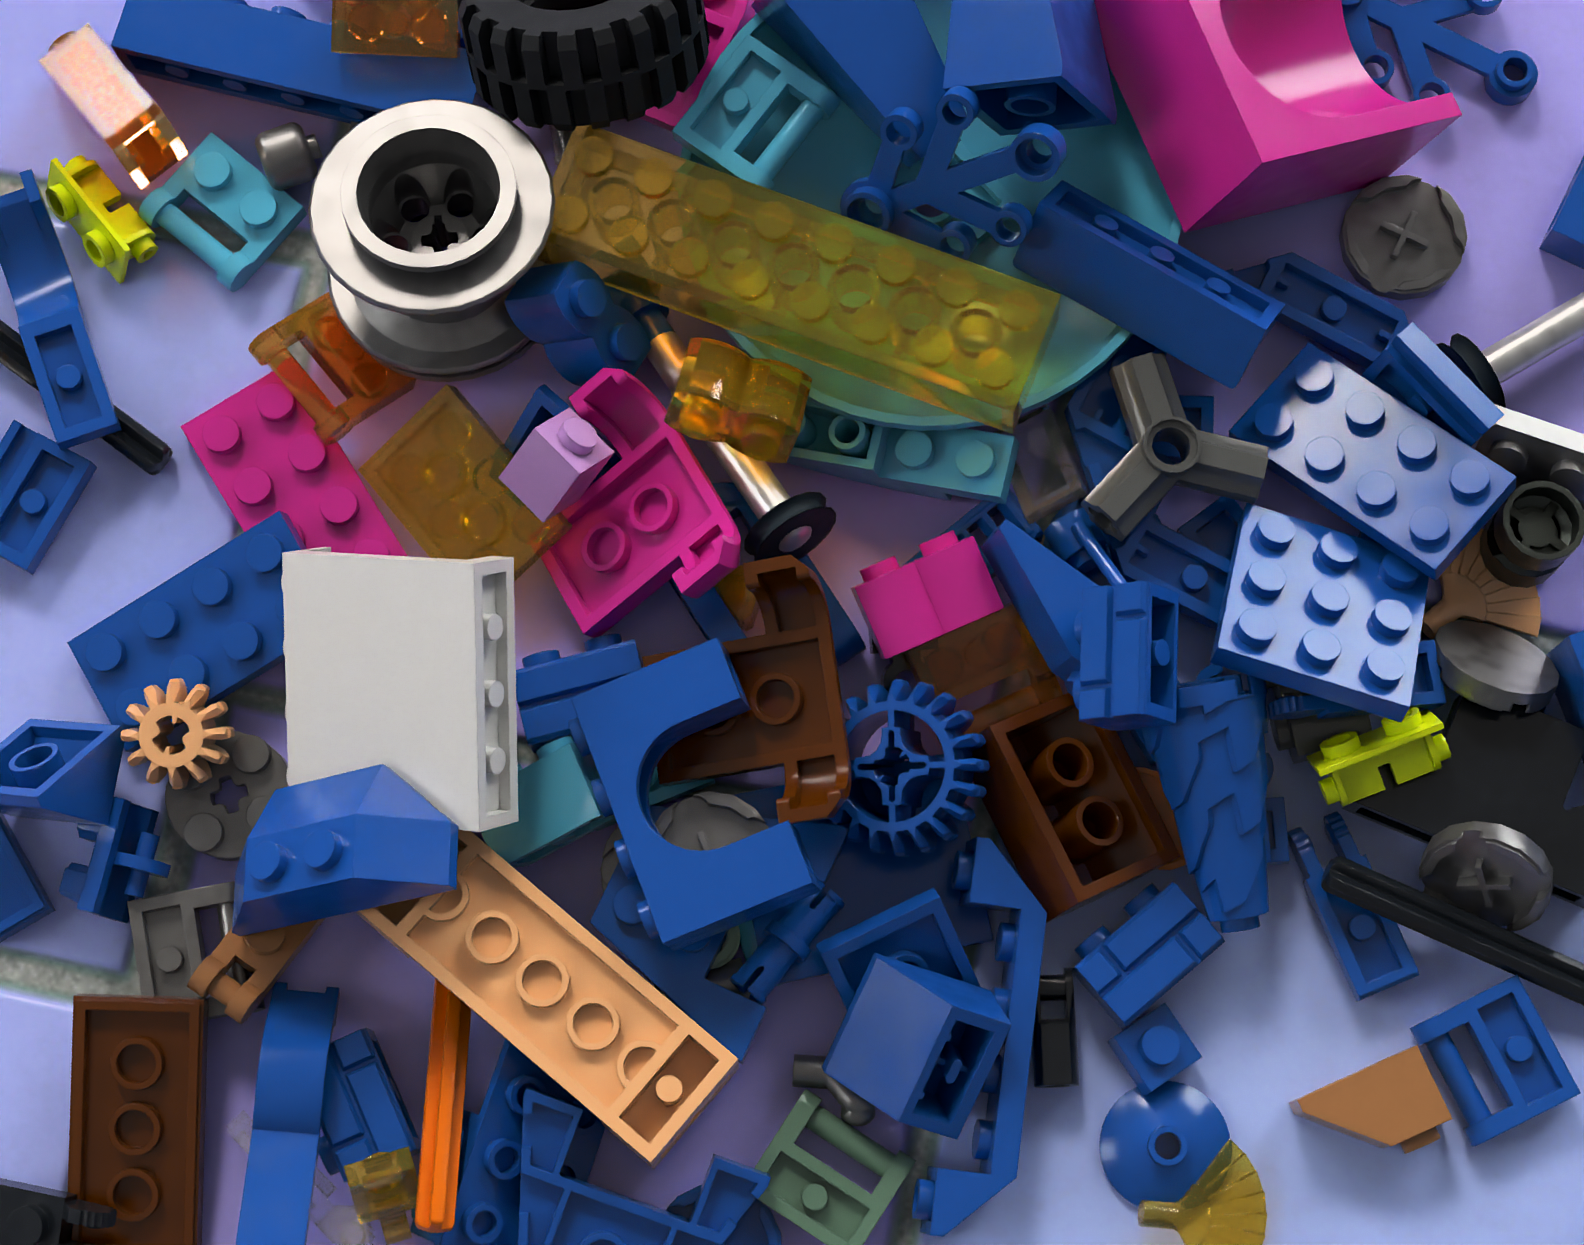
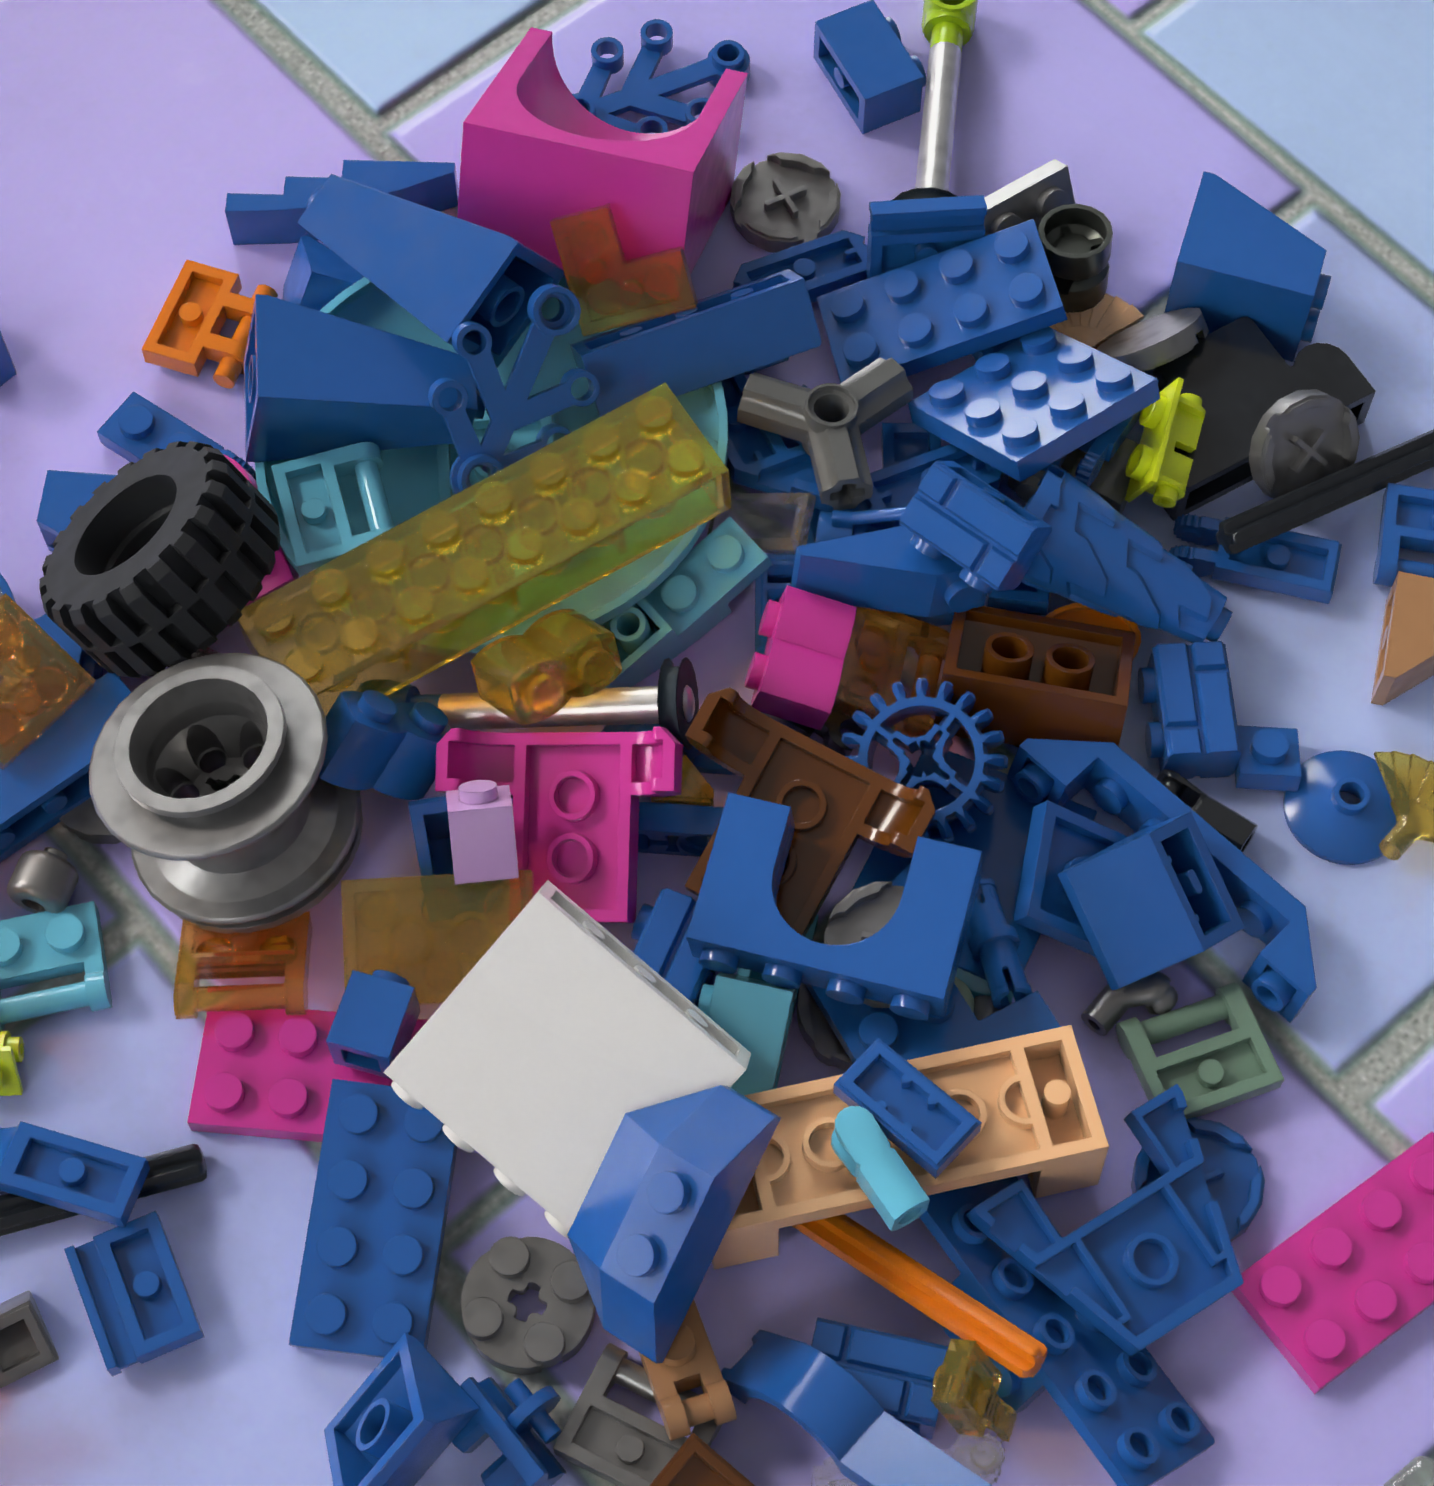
camera: 60 degrees left, 15 degrees down
light nougat gear [120,678,235,790] -> none
none -> blue brick [326,970,421,1080]
none -> clear orange plate [550,203,698,336]
none -> medium azure bar [831,1106,930,1232]
none -> blue plate [833,1038,982,1179]

